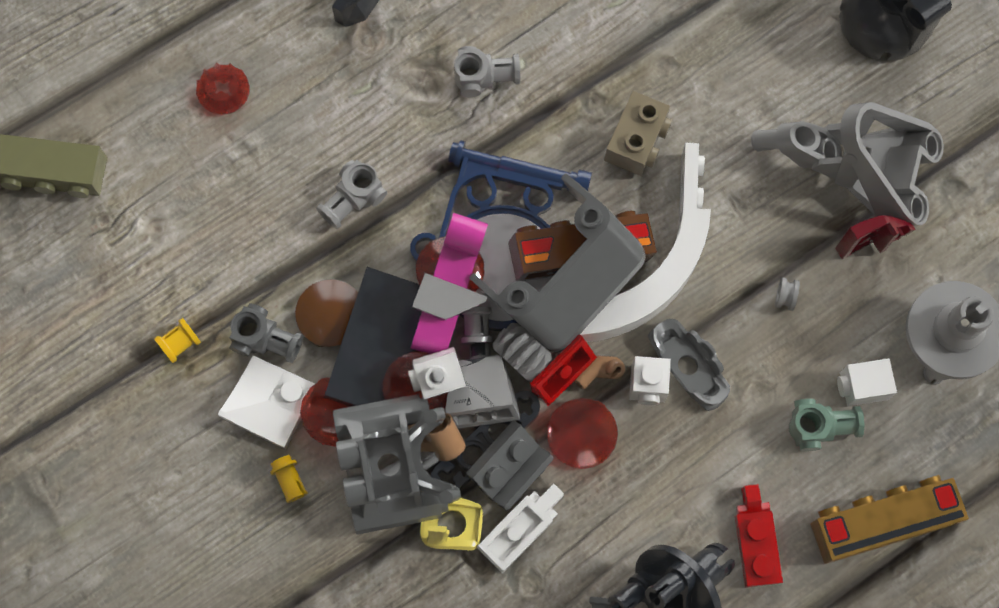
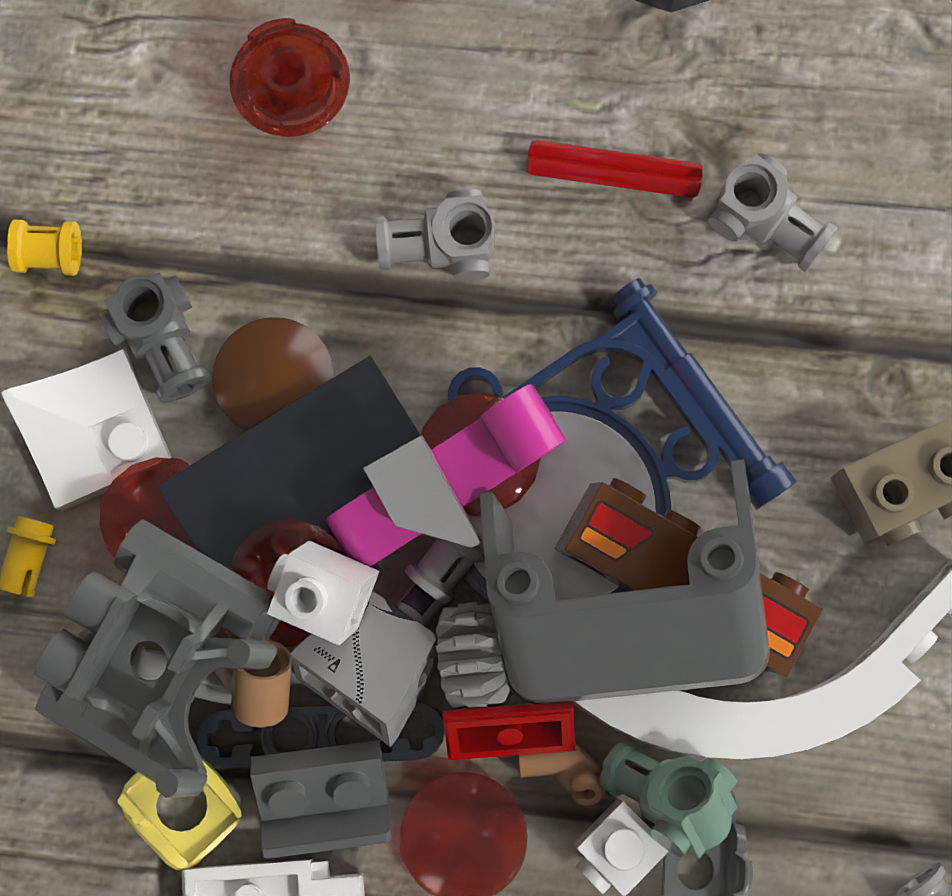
camera: 45 degrees right, 5 degrees up
none -> clear red cone [229,18,350,139]
none -> red axle [526,140,703,198]
none -> sand green connector [600,740,737,859]

